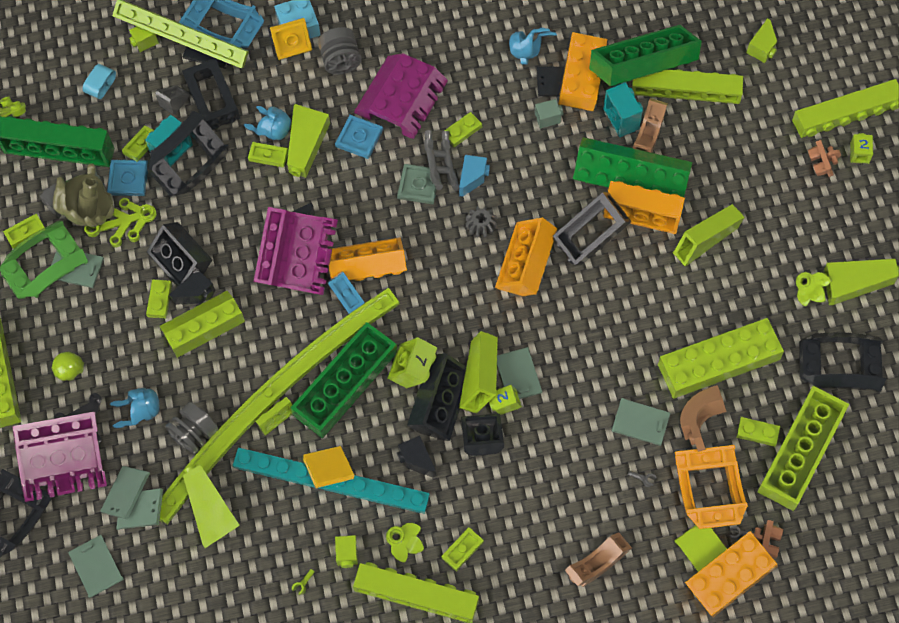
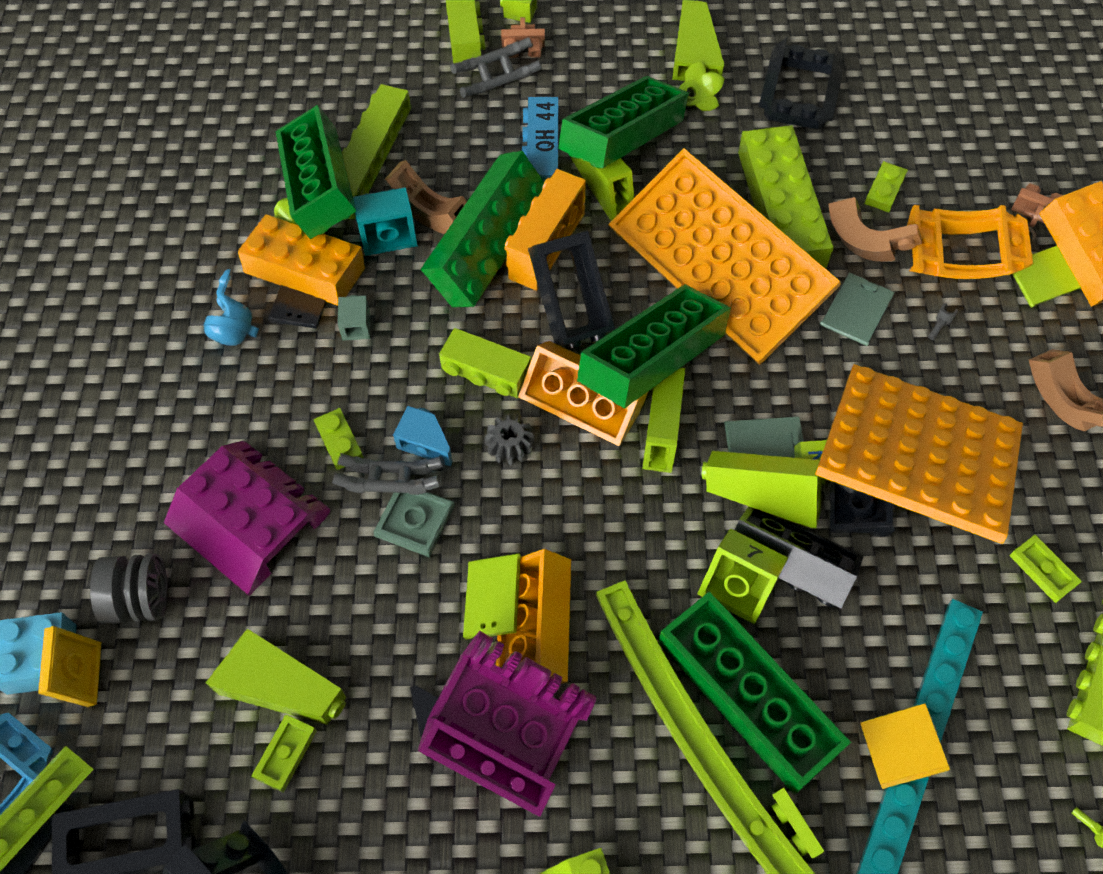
camera: 80 degrees left, 5 degrees down
dark azure hair [244,106,291,140] -> none
dark azure plate [327,271,365,314] -> none
dark azure tile [335,115,383,159] -> none
lime brick [335,535,358,568] -> none
lime plate [386,523,424,563] -> none
black slope [396,436,436,478] -> none
lime slope [747,18,777,63] -> none
lime brick [757,386,849,511] -> none
none -> lime brick [439,328,531,398]
none -> dark grey piece [450,37,542,97]
none -> lime container [463,553,521,639]
none -> dark azure brick [522,97,558,182]
none -> green brick [558,76,689,168]
none -> green brick [577,284,731,409]
none -> light orange plate [608,148,841,365]
none -> lime slope [642,368,685,473]
none -> light orange plate [815,364,1023,544]

